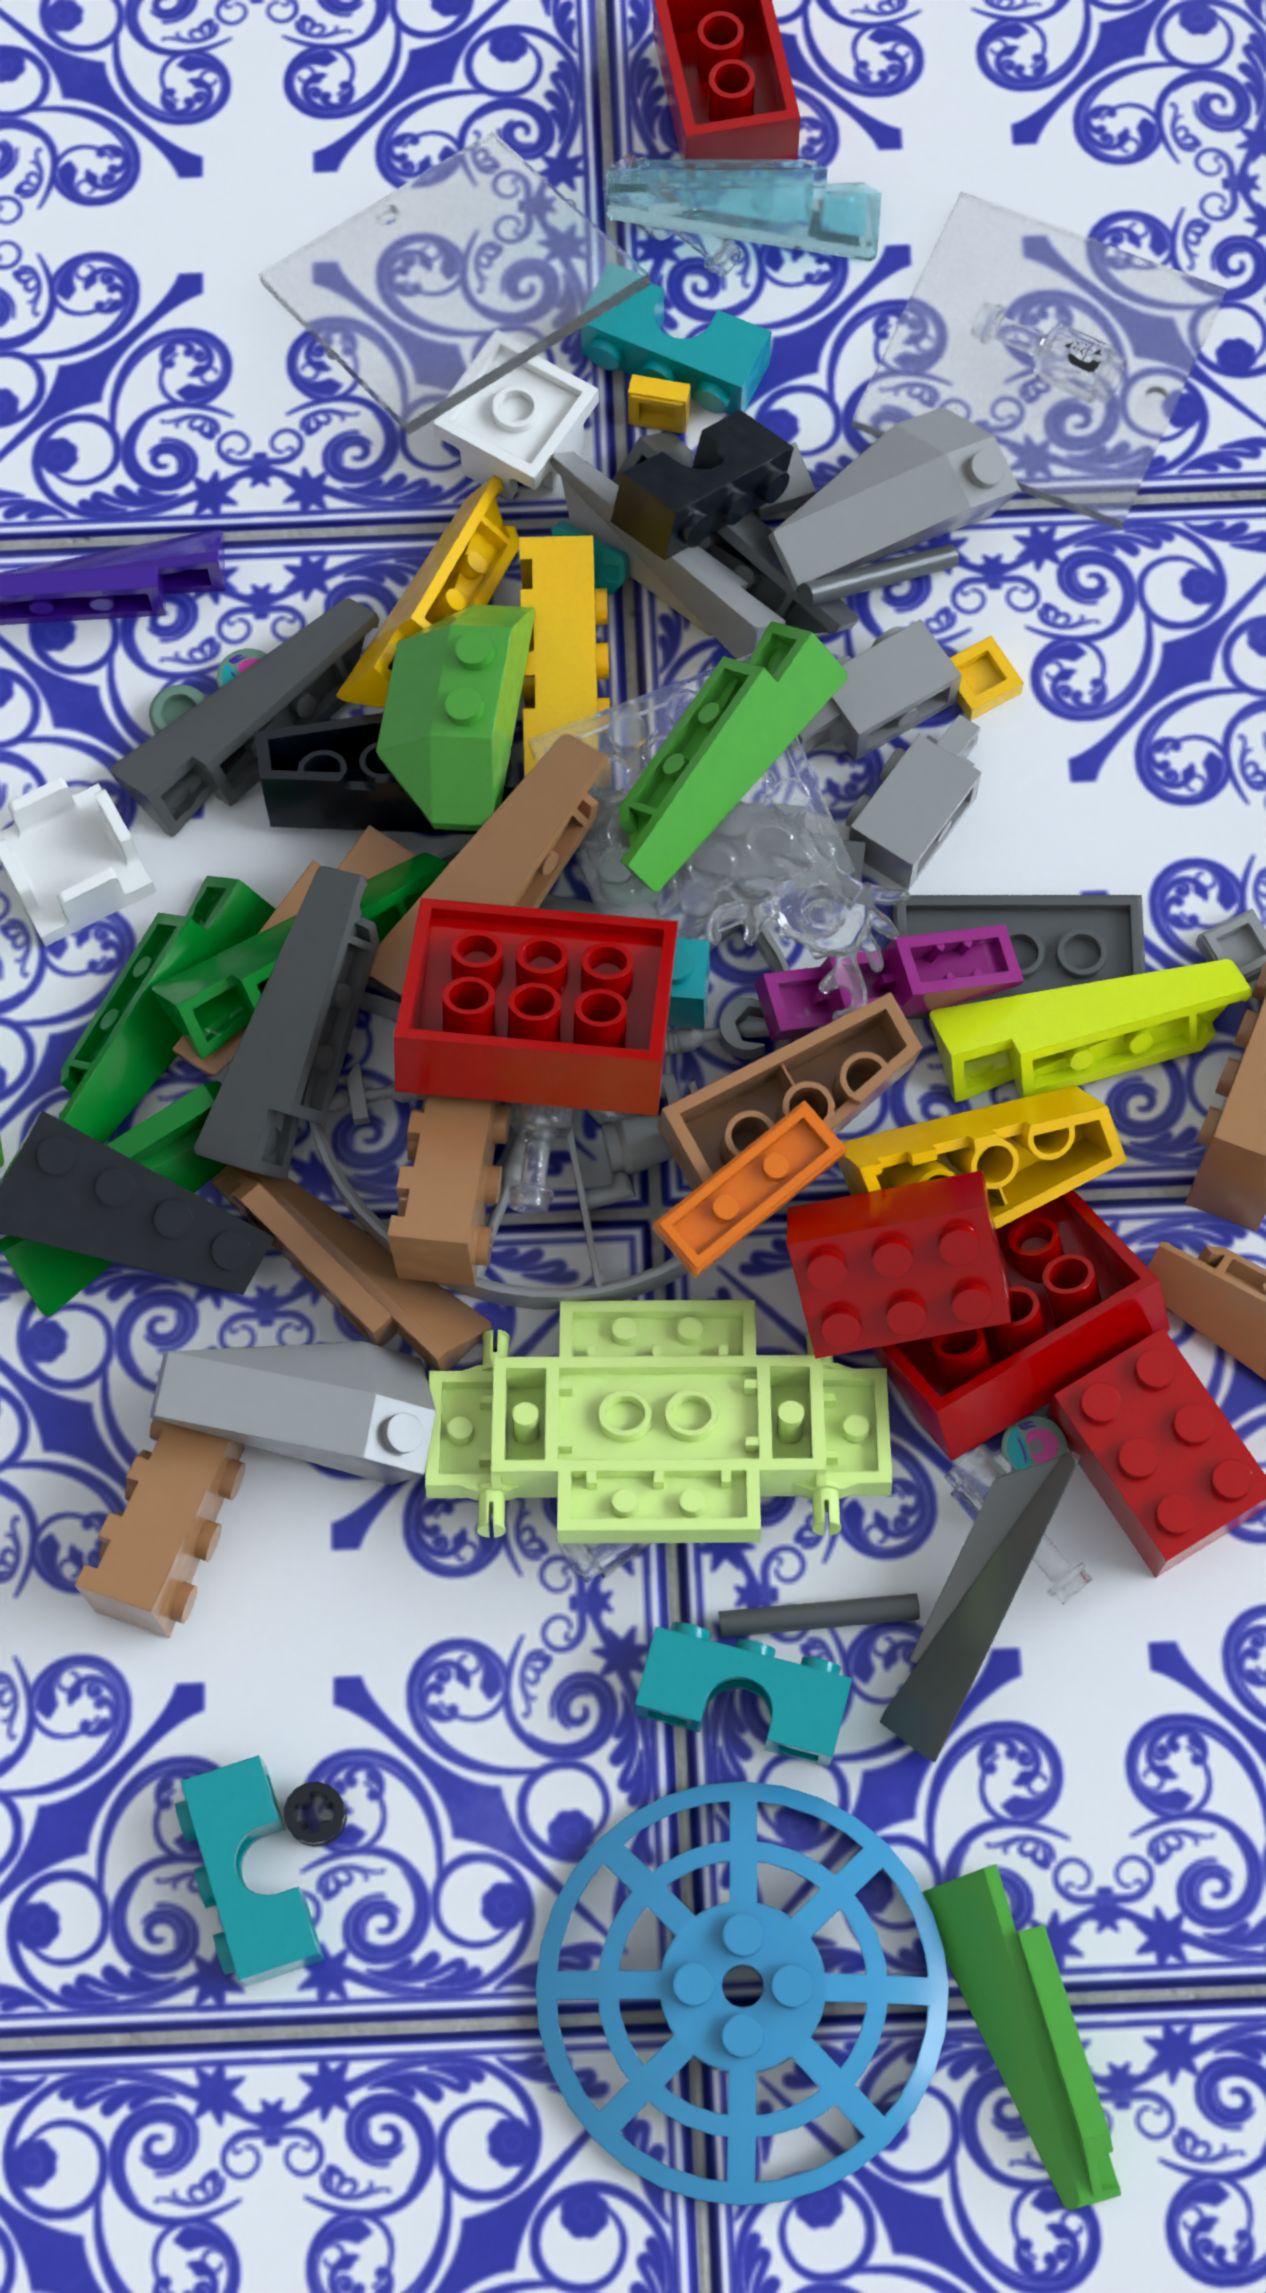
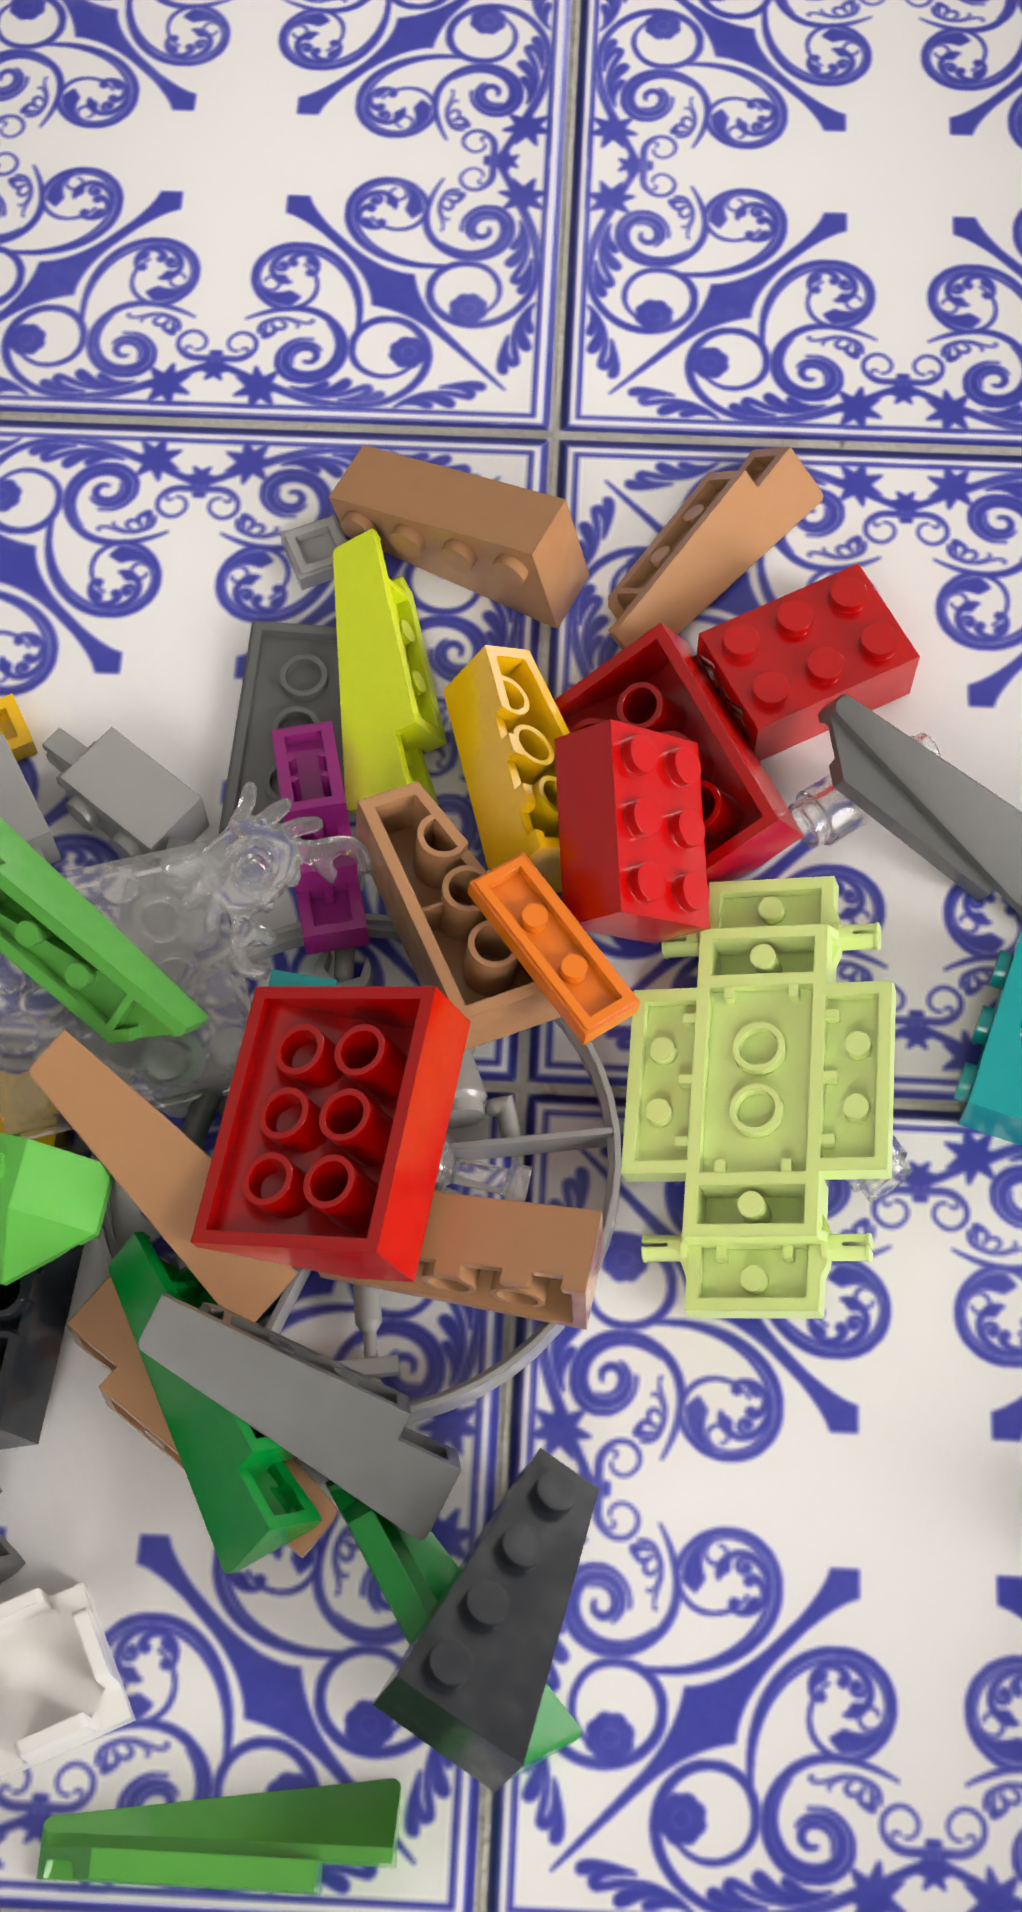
camera: 85 degrees left, 5 degrees down
green wedge [59,876,276,1144] -> none
medium nougat wedge [75,1419,246,1638] -> none
light grey wedge [150,1341,436,1485] -> none
medium nougat wedge [210,1164,492,1371] -> none
dark grey bar [718,1593,920,1638] -> none
tile [1000,1415,1067,1473] -> none

